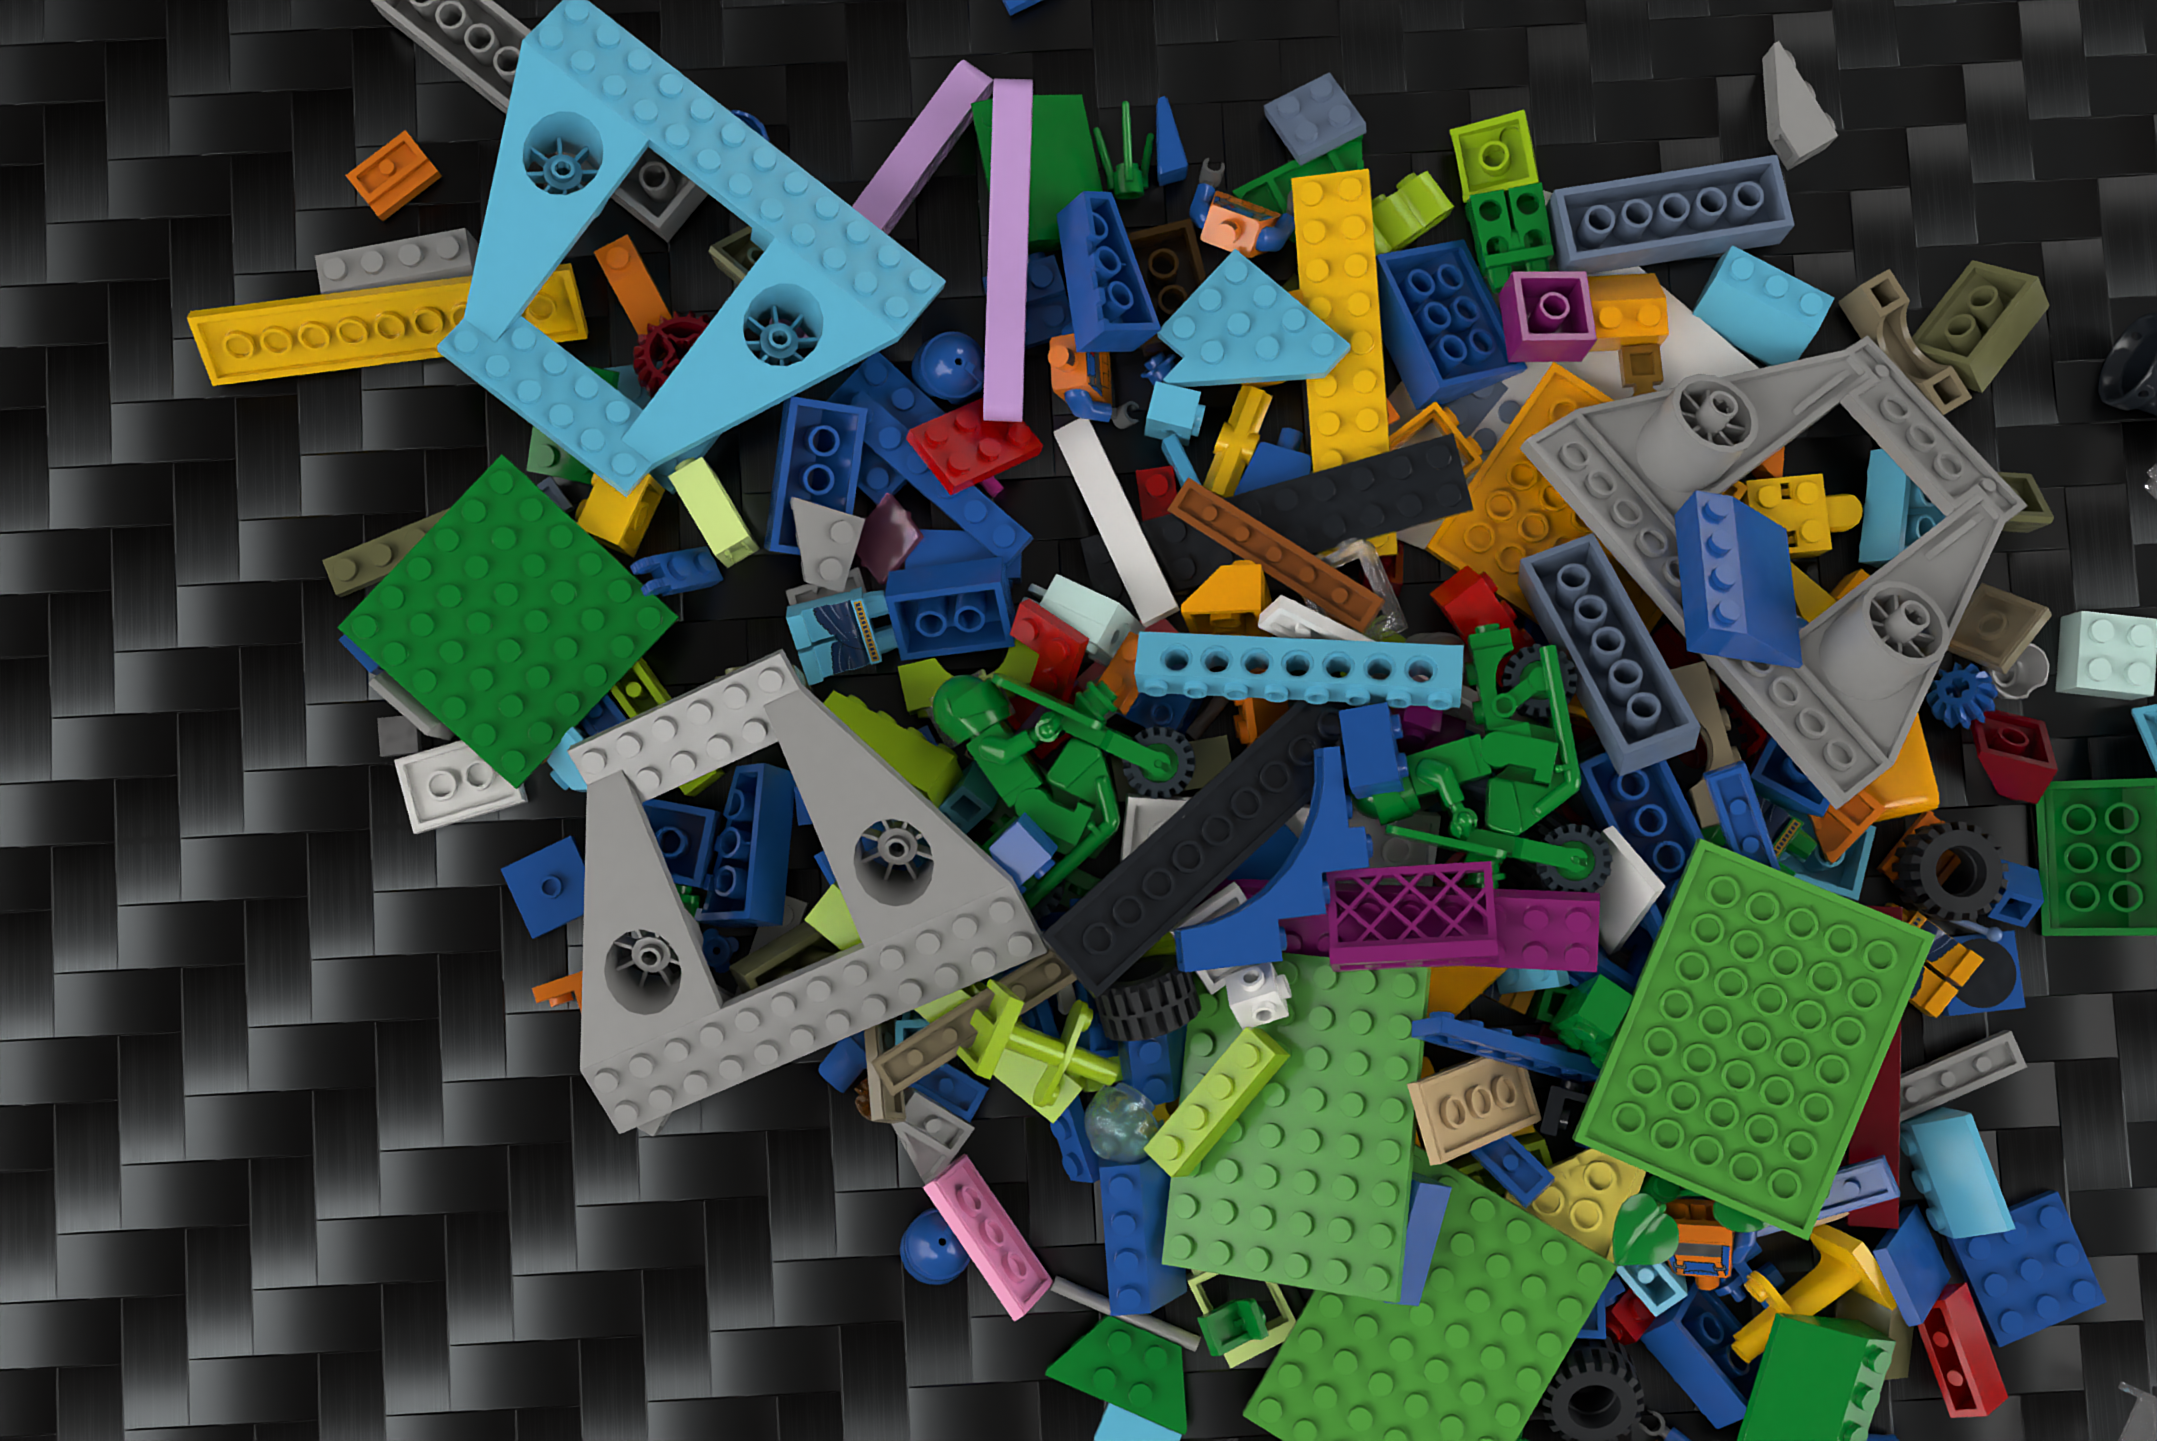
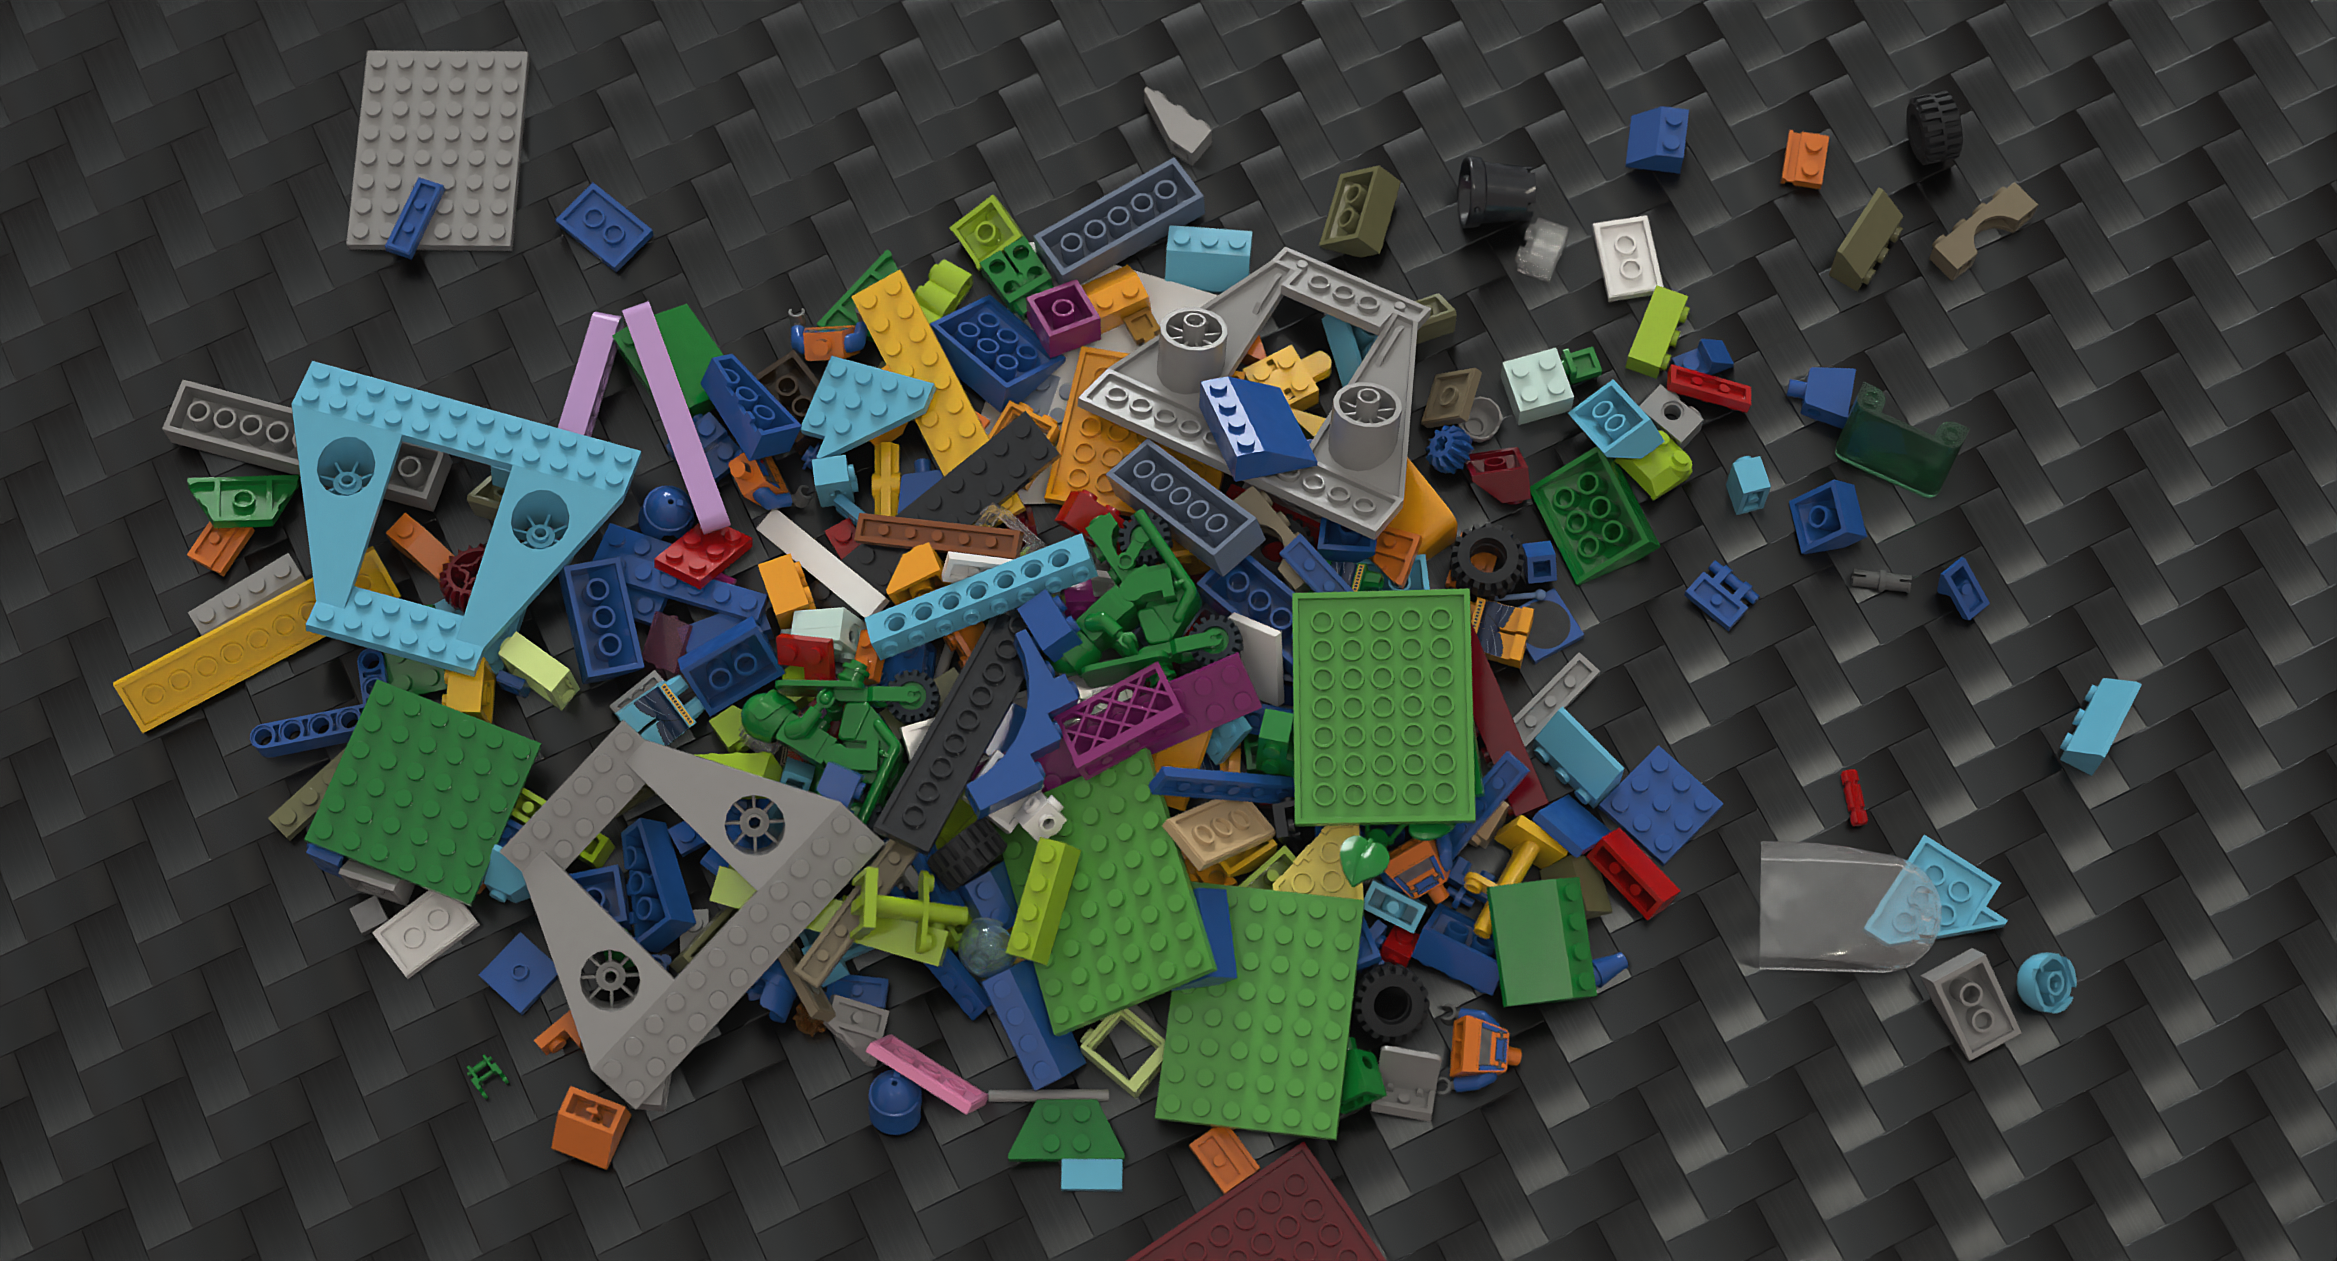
camera: 20 degrees left, 15 degrees down
blue hinge [630,546,723,597] -> none
light grey wing [790,497,865,593] -> none
green plant [1093,101,1154,199] -> none
blue slope [1156,96,1188,186] -> none
green bracket [1197,1298,1269,1356] -> none
sand blue plate [1264,72,1366,166] -> none
blue plate [1469,1134,1555,1208] -> none
dark tan arch [1838,269,1972,415] -> none
none -> green wing [187,475,300,528]
none -> blue beam [250,648,389,758]
none -> green piece [467,1054,509,1100]
none -> blue tile [496,670,531,698]
none -> orange slope [551,1086,631,1170]
none -> light orange brick [758,553,816,629]

